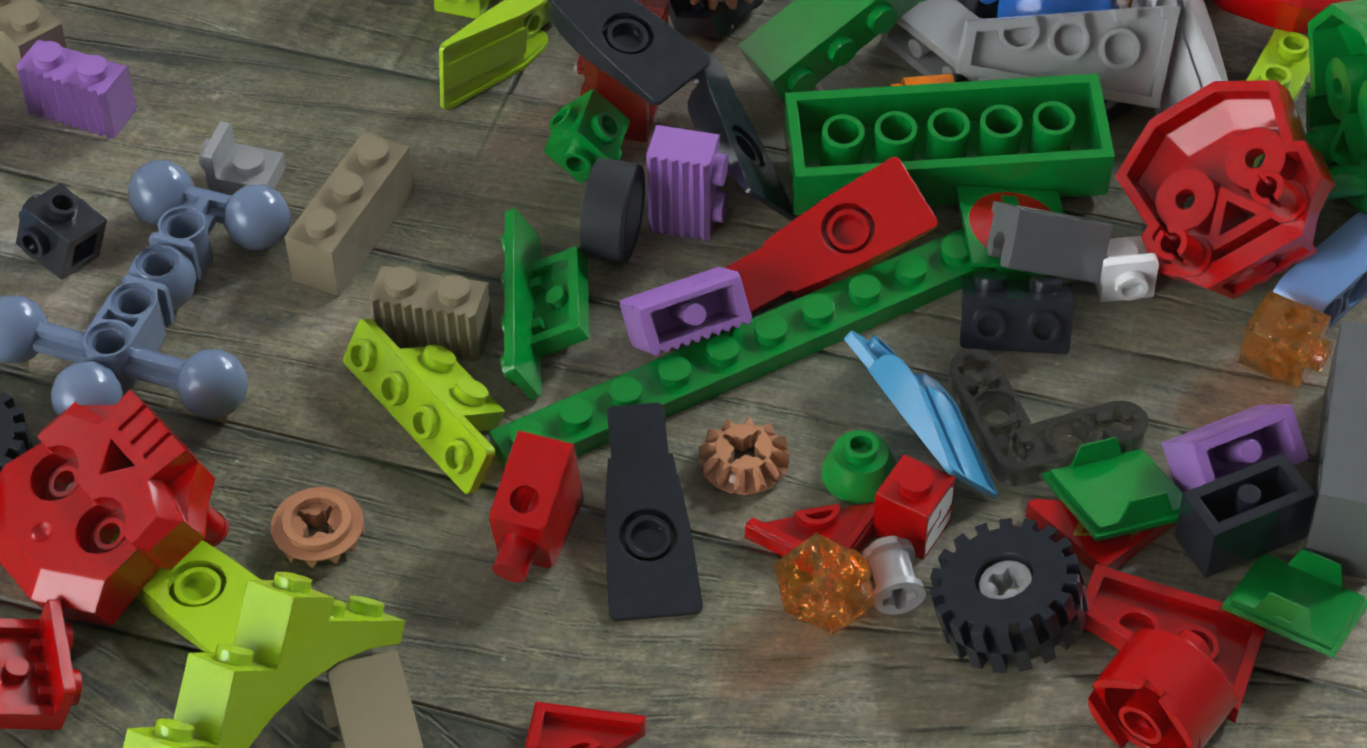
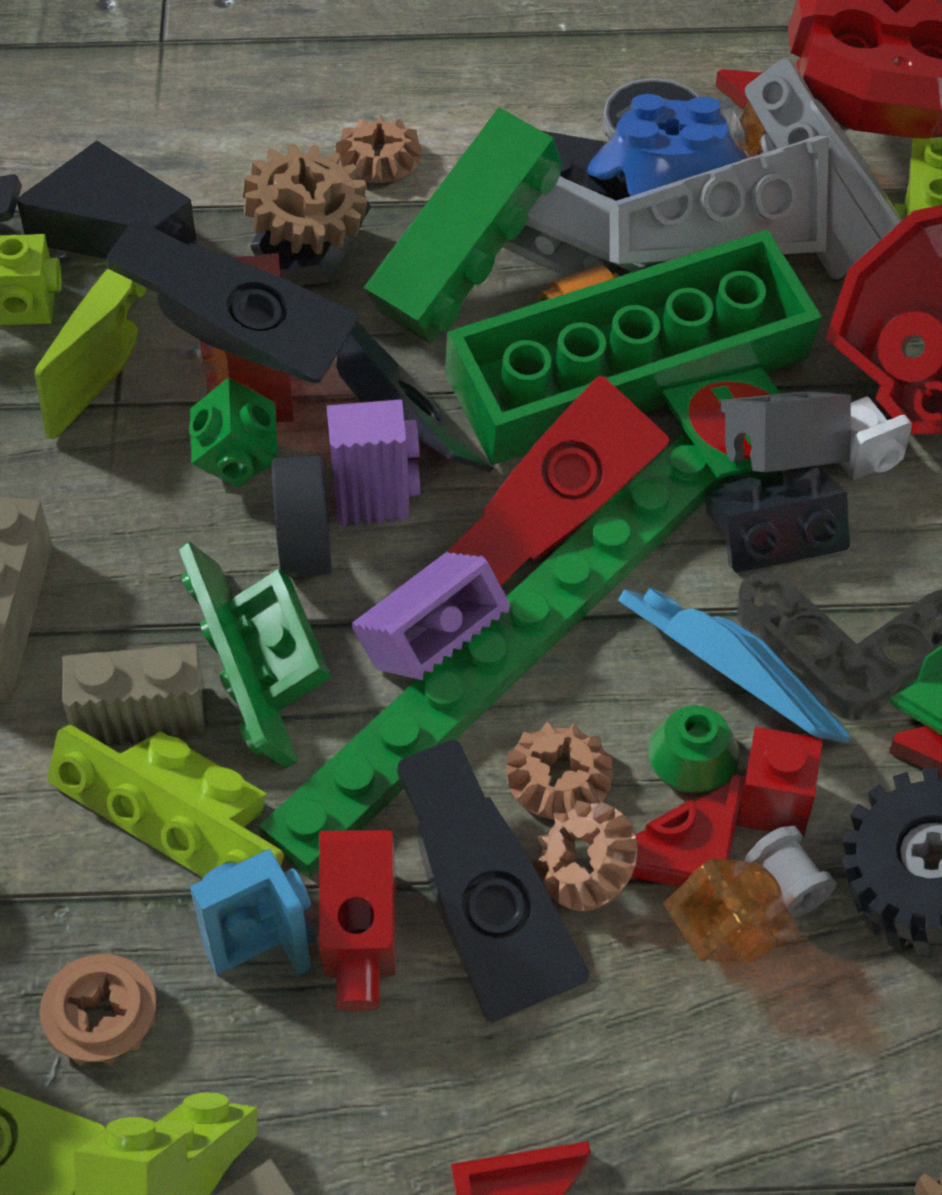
camera: 20 degrees left, 5 degrees up
none -> dark azure bracket [190,849,316,976]
none -> nougat gear [532,800,638,911]

